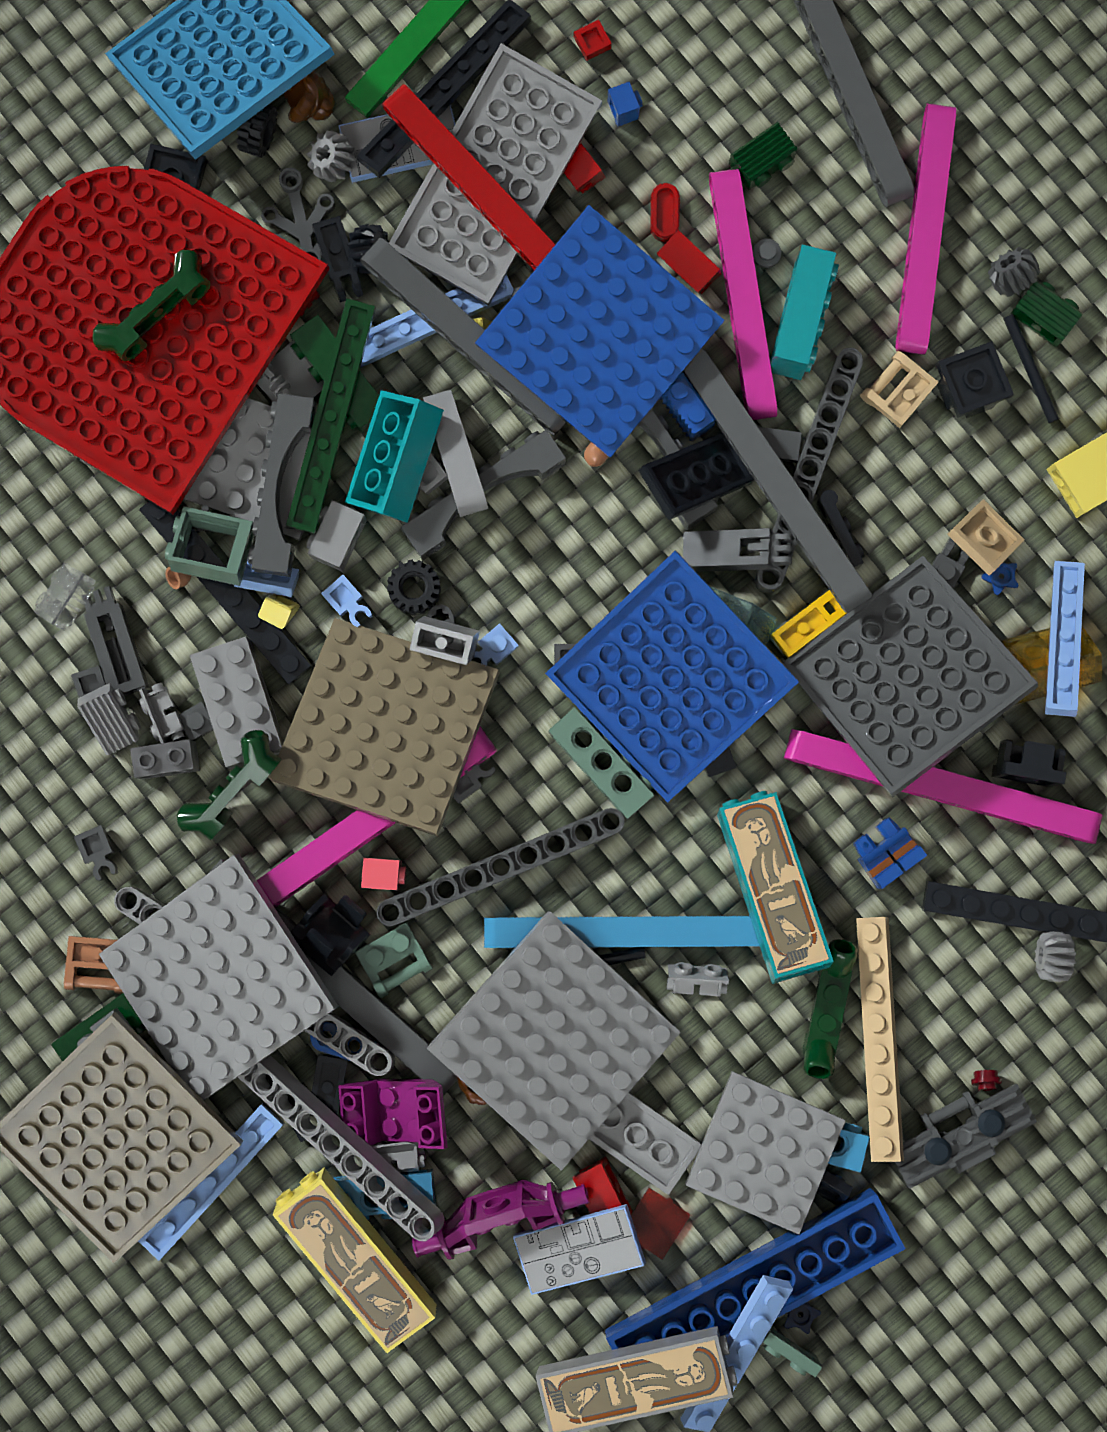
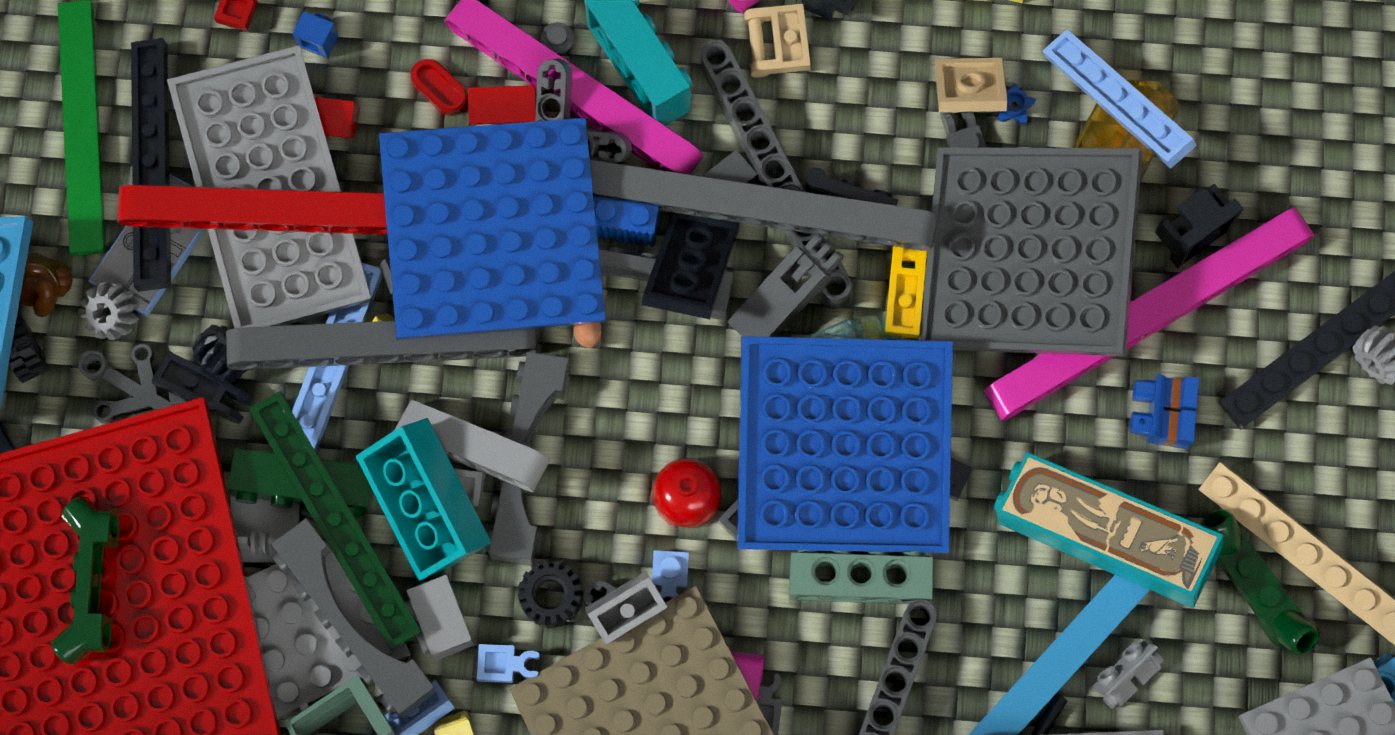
camera: 45 degrees left, 10 degrees down
none -> dark grey beam [535,58,632,164]
none -> red cylinder [653,458,721,529]

